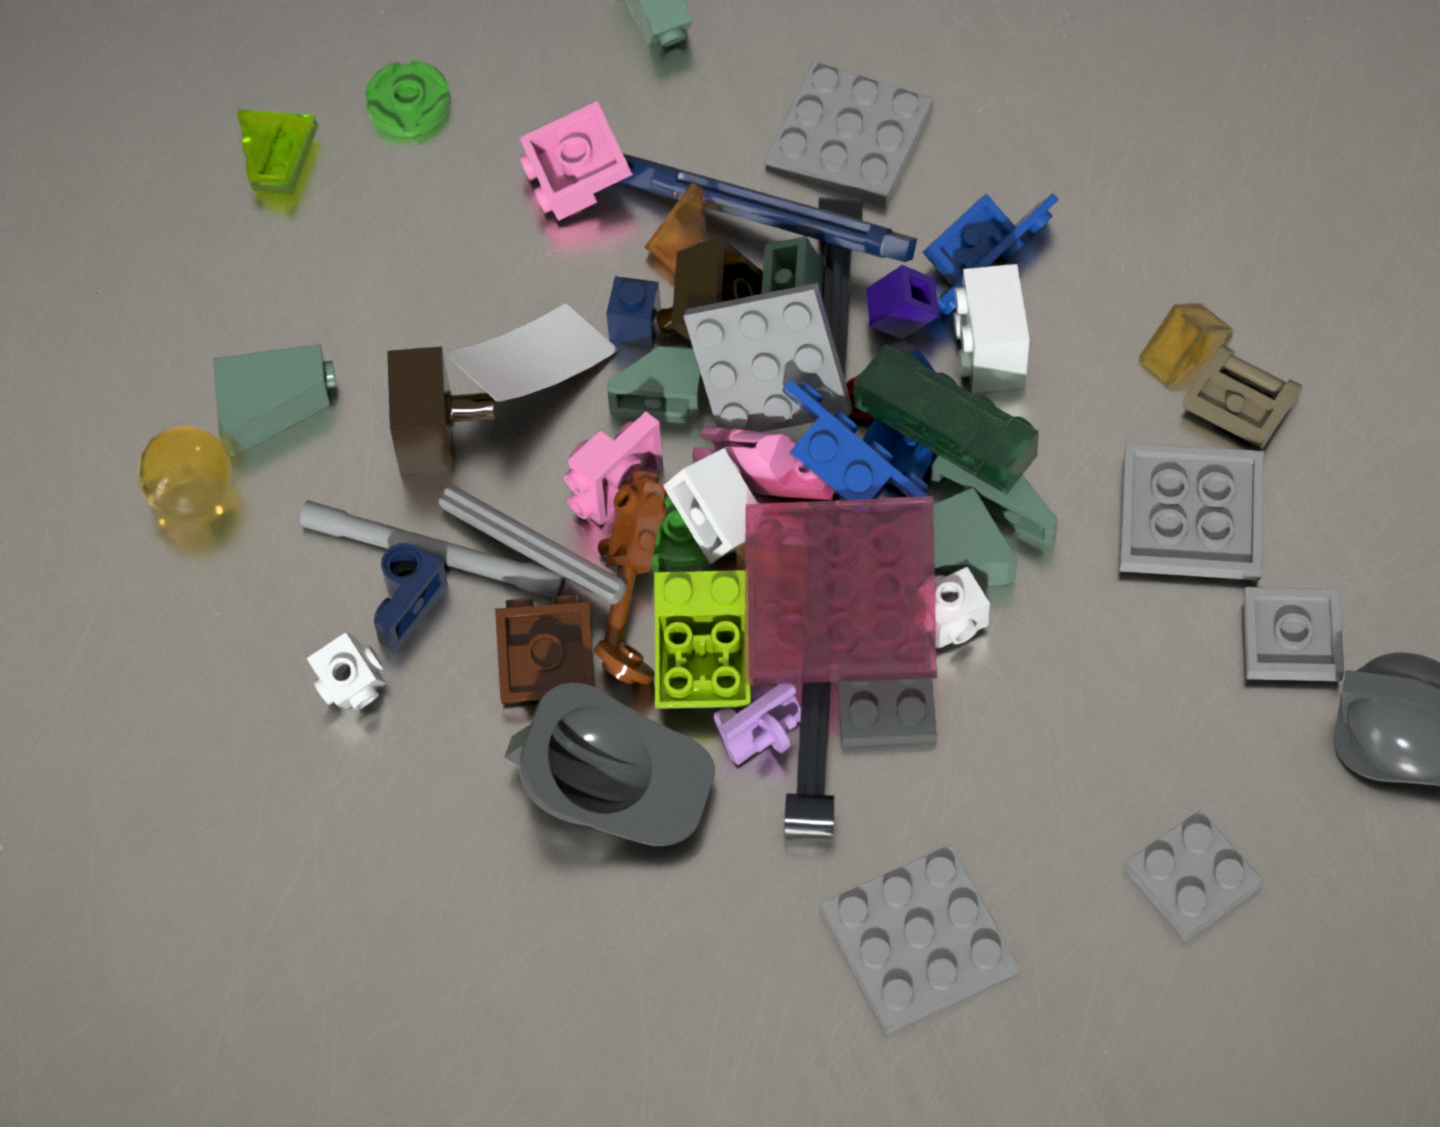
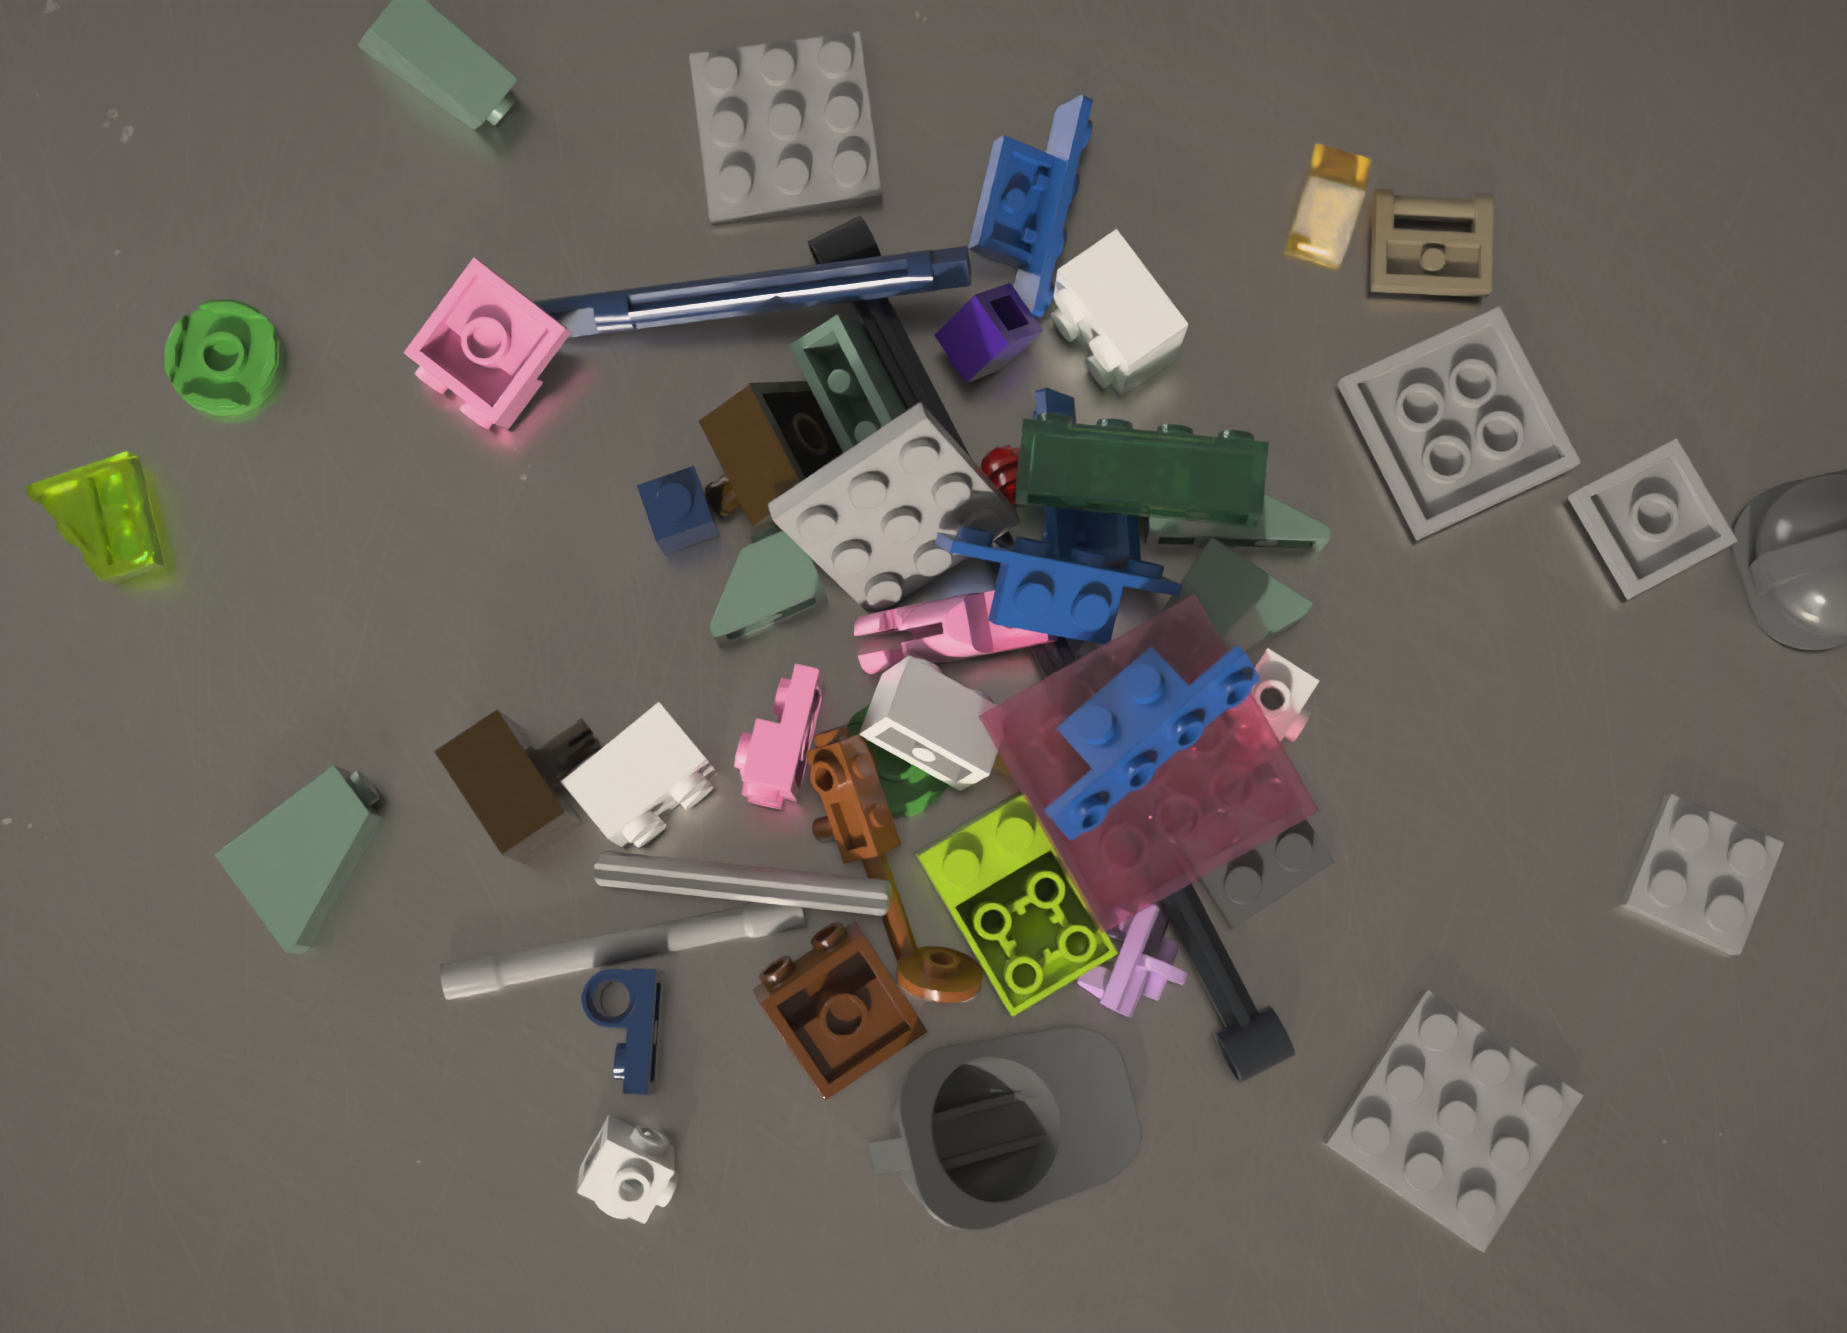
camera: 30 degrees left, 20 degrees up
clear yellow piece [138,426,232,519] -> none
white sticker [444,304,618,402] -> none
clear orange tile [644,183,706,274] -> none
none -> white brick [561,702,718,849]
none -> blue bracket [1044,644,1260,840]

